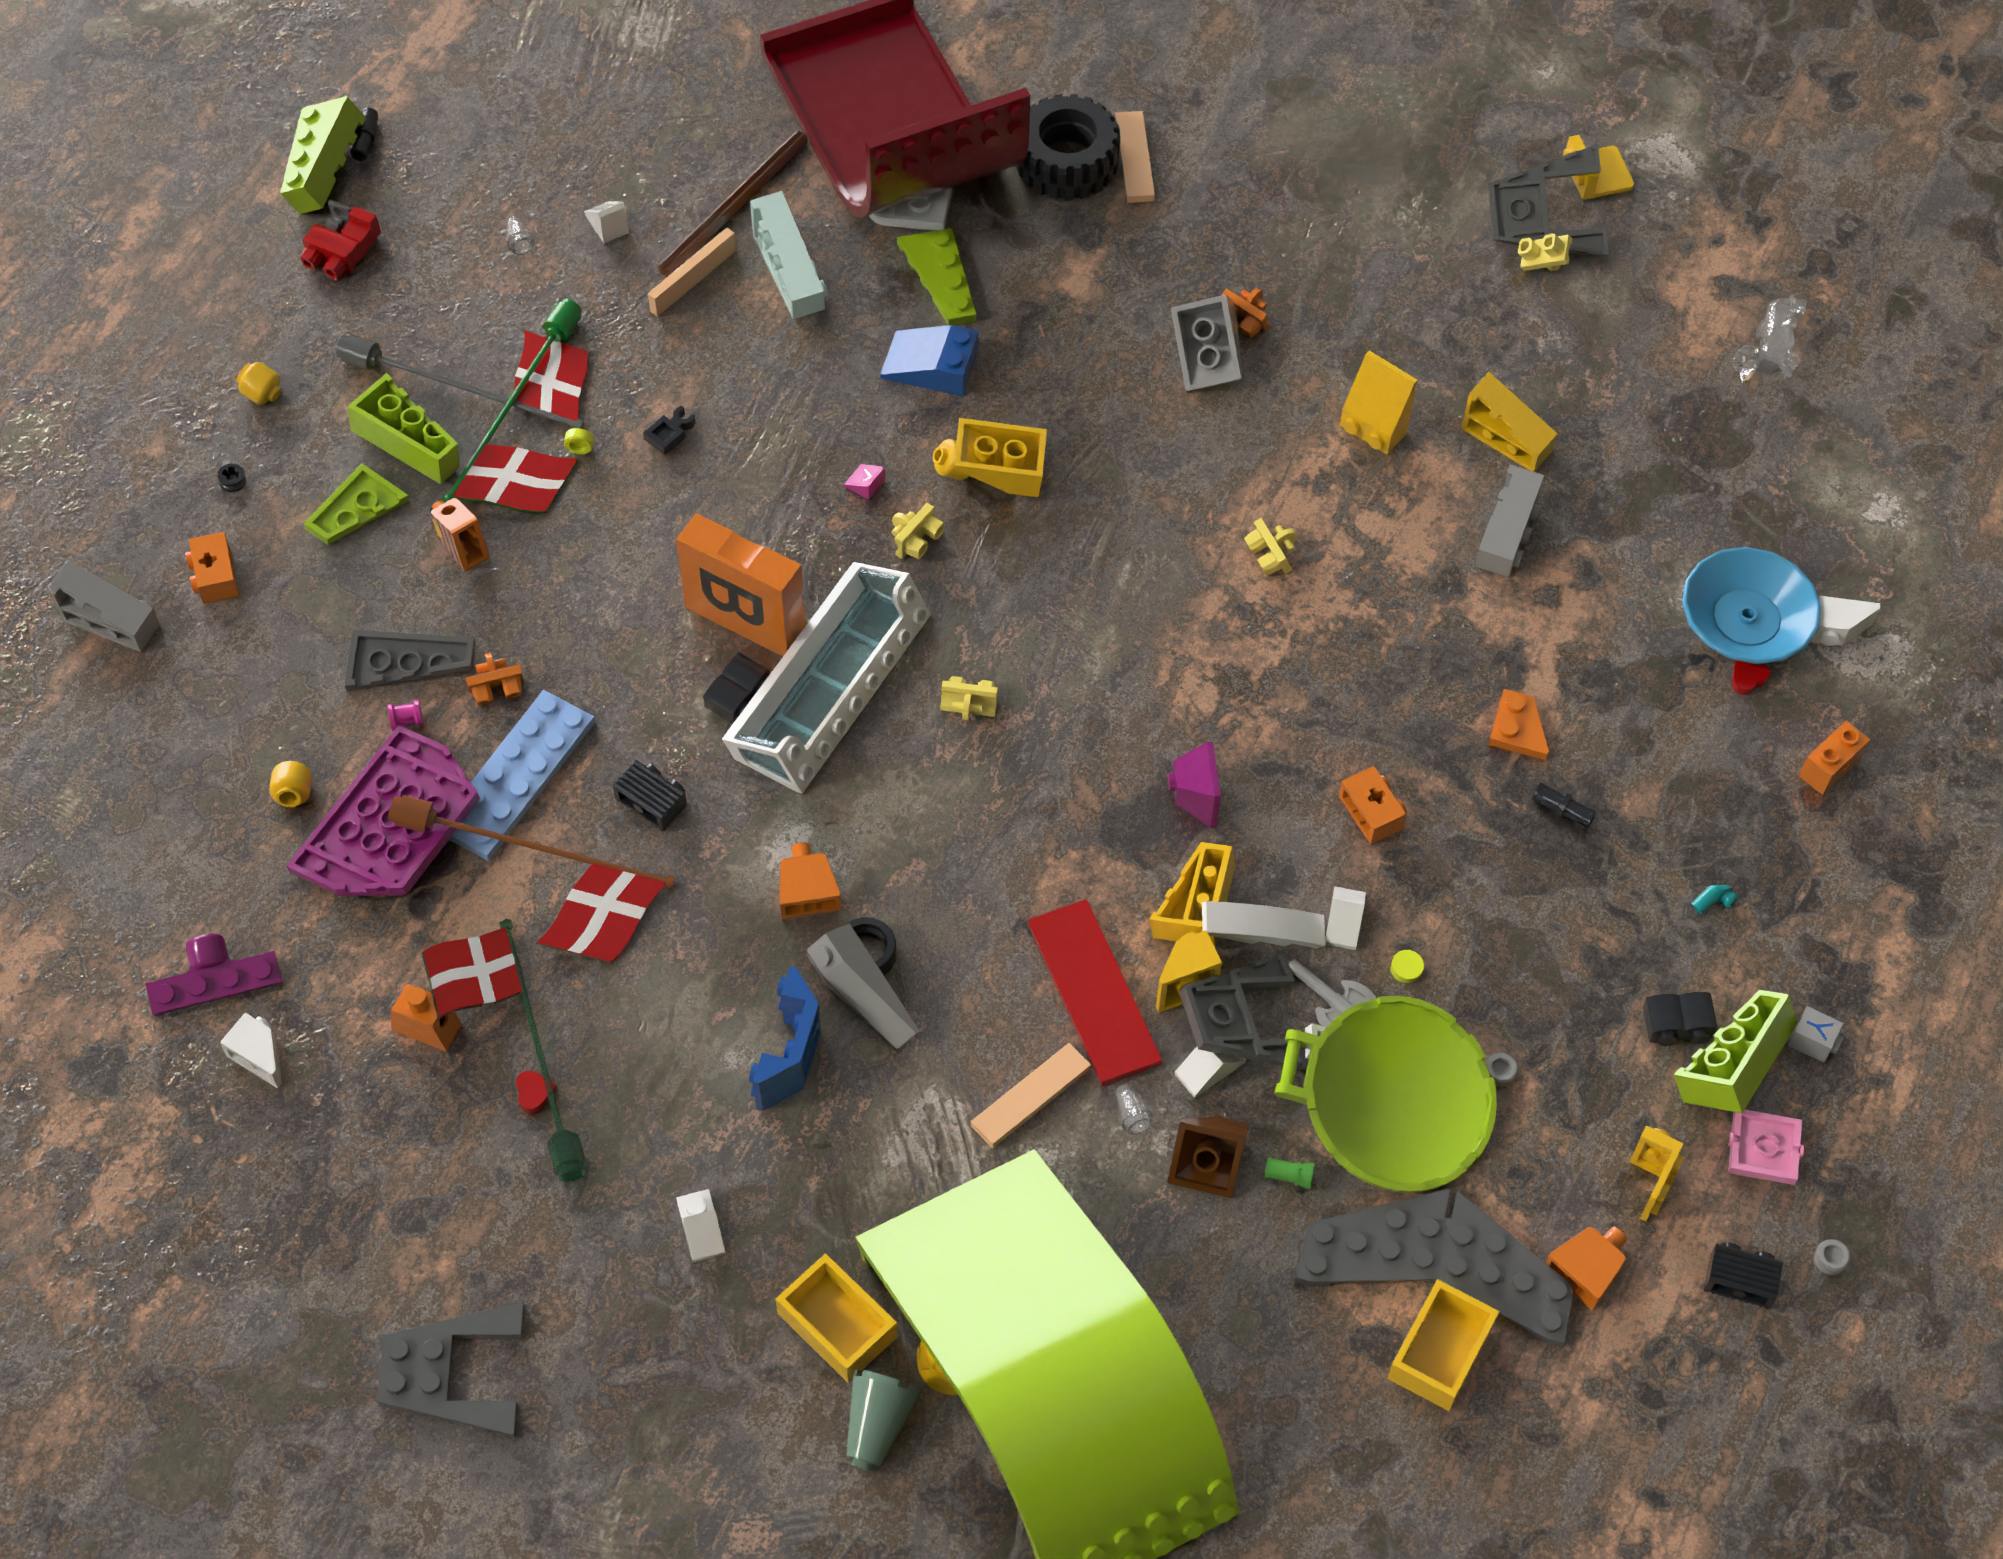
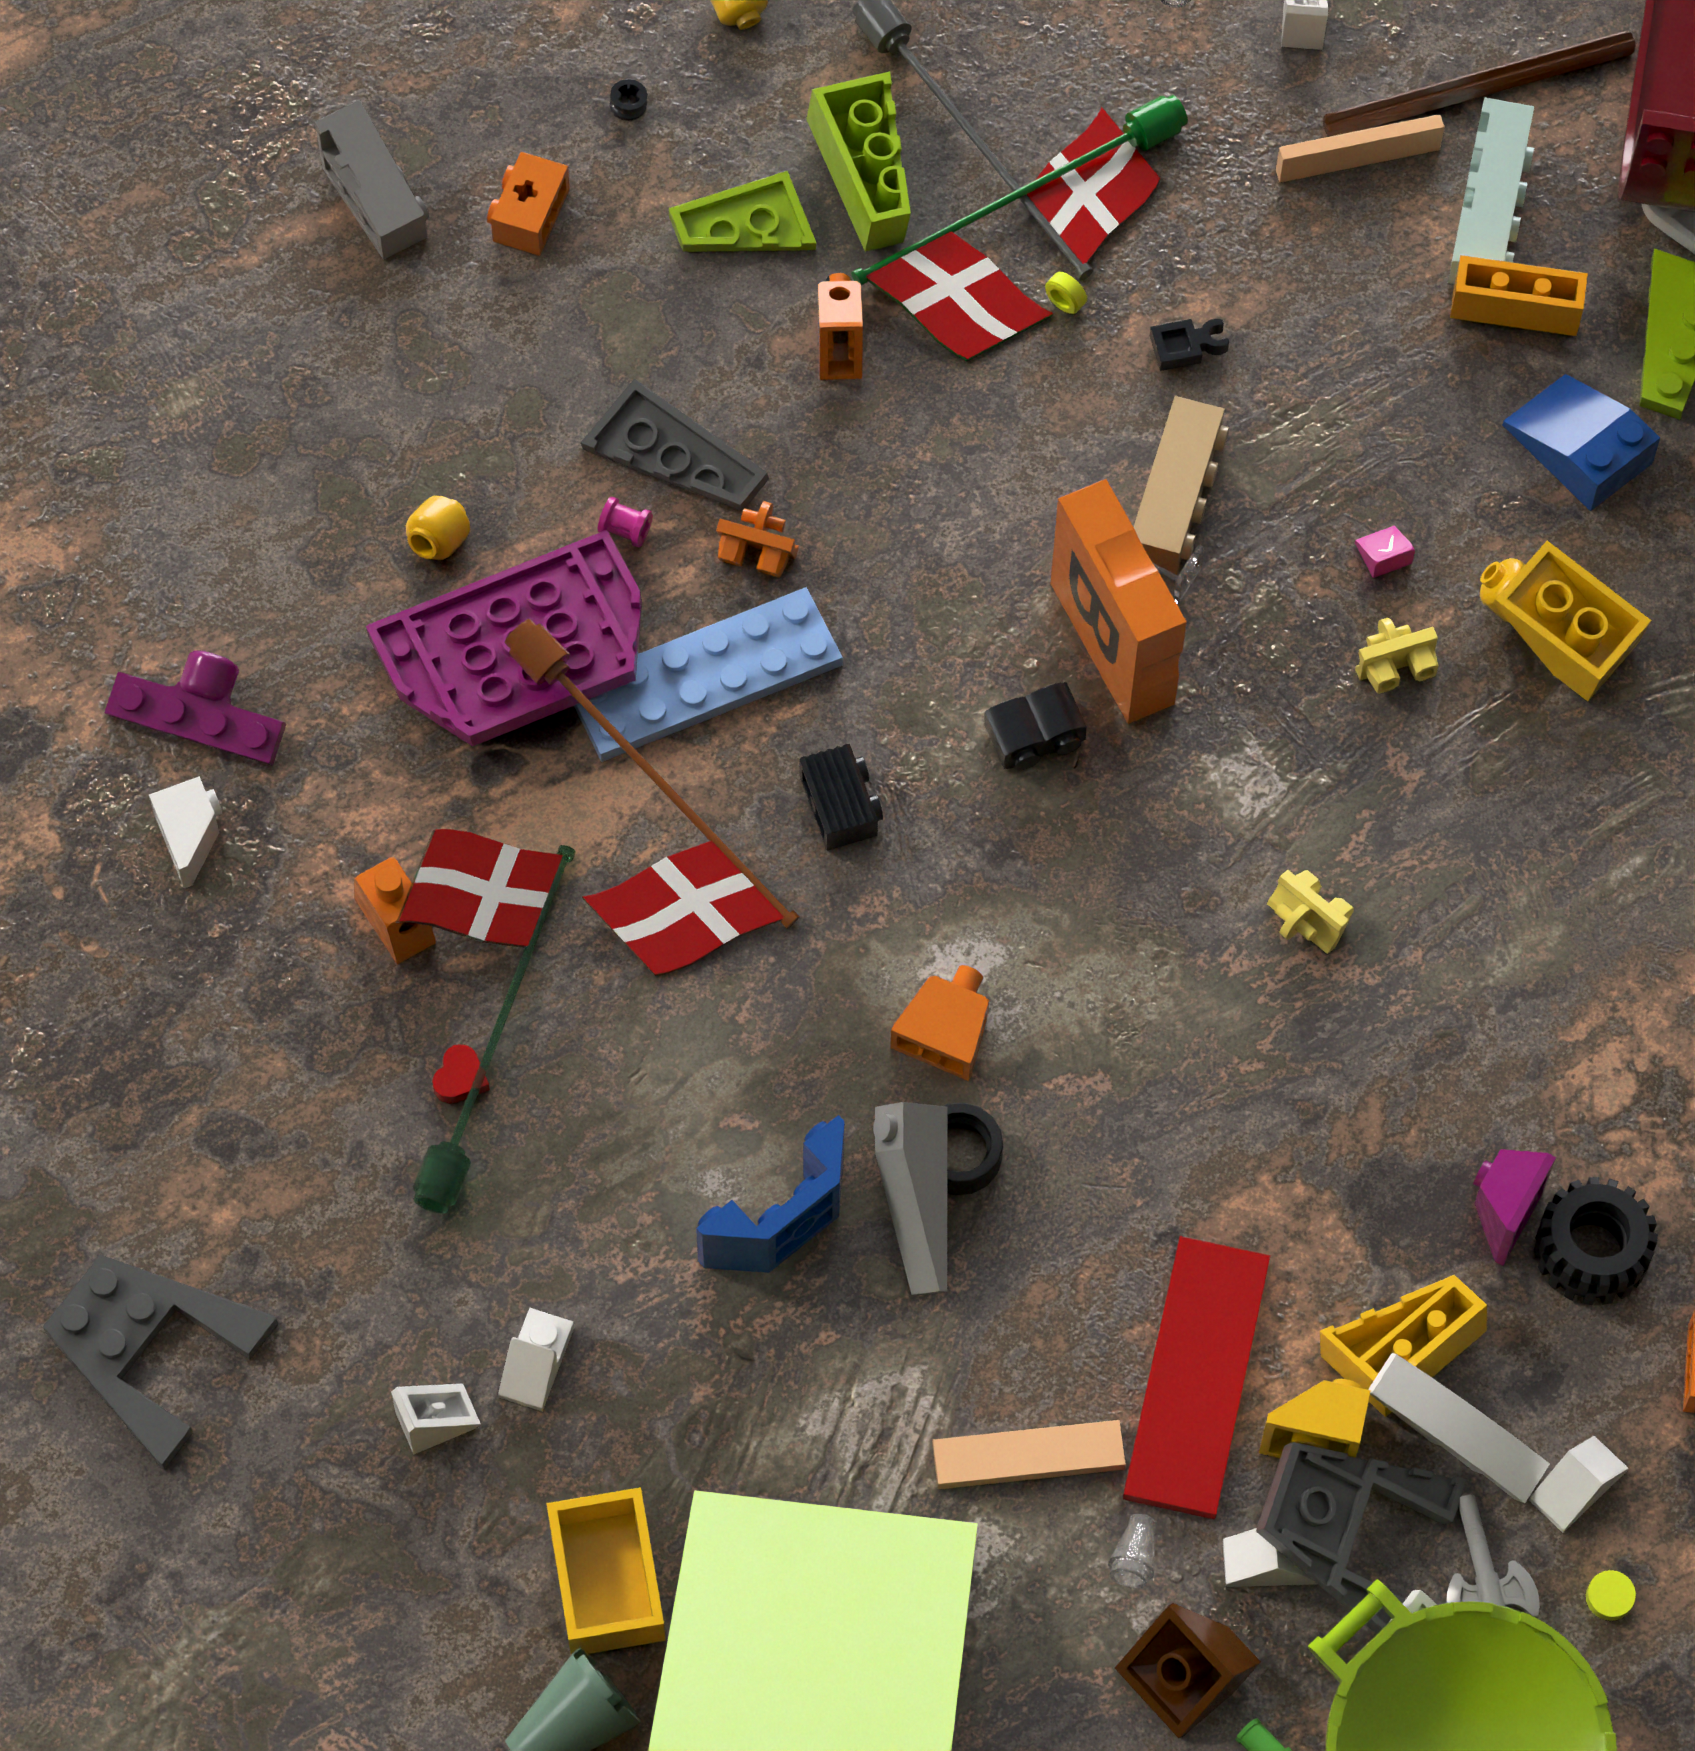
camera: 35 degrees right, 5 degrees up
window [722,562,931,793] -> none
none -> white slope [391,1384,481,1454]
none -> tan brick [1134,396,1229,574]
none -> light orange brick [1450,255,1588,336]
none -> black tyre [1534,1177,1658,1305]

